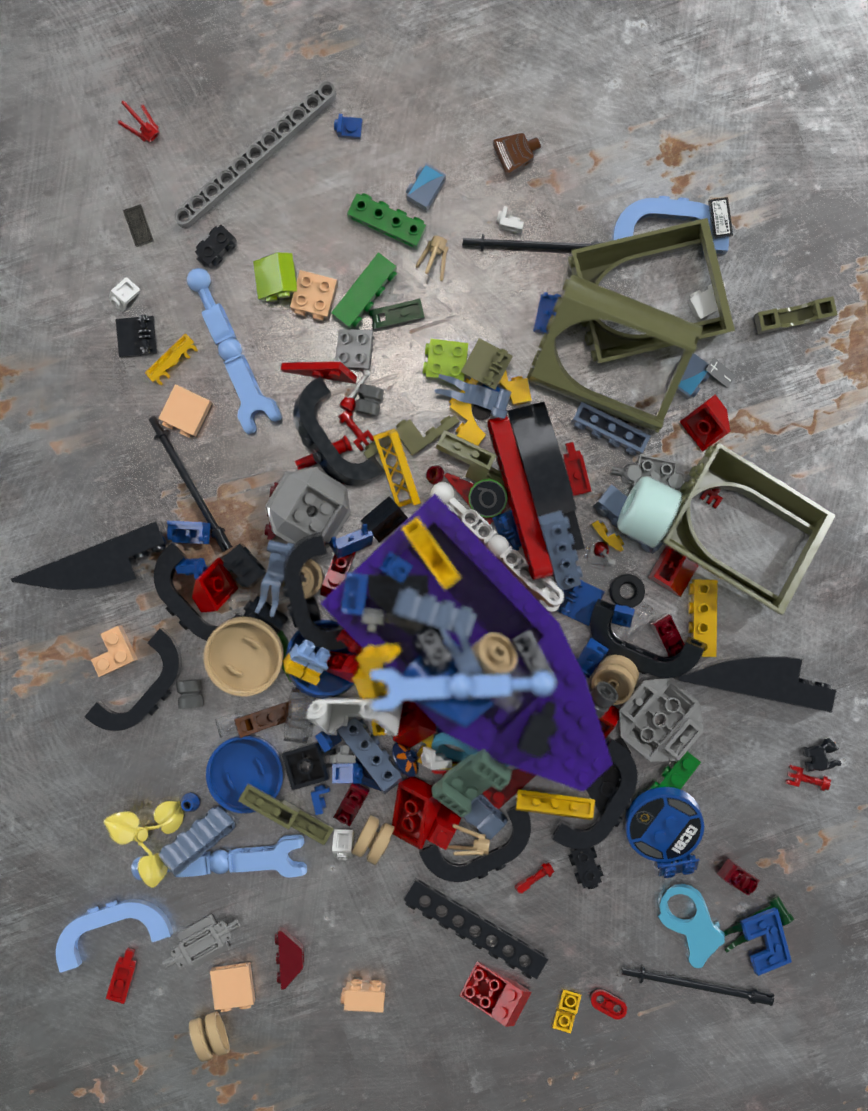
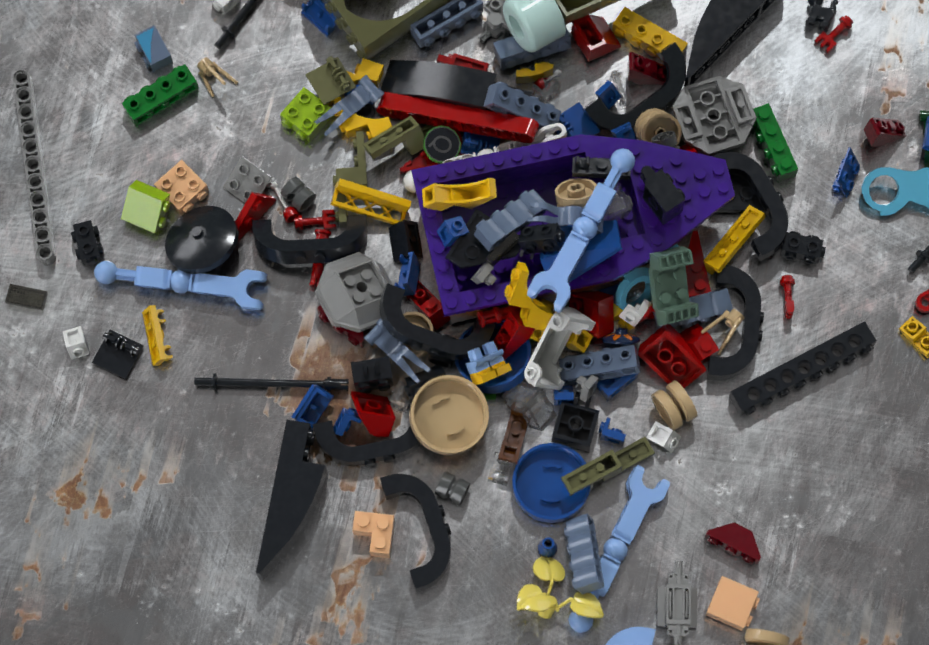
camera: 55 degrees left, 15 degrees down
light nougat brick [158,384,212,438] -> none
green brick [331,252,397,329] -> none
bracket [332,763,364,784] -> none
dark red slope [333,783,370,826] -> none
blue bracket [334,113,363,139] -> none
blue hinge [341,572,368,615] -> none
light nougat brick [341,979,385,1012] -> none
dark green plate [369,299,425,330] -> none
dark red plate [426,466,444,485] -> none
red slope [459,962,532,1027] -> none
black tyre [609,574,645,608] -> none
piece [625,787,704,862] -> none
none -> black dish [165,206,239,274]

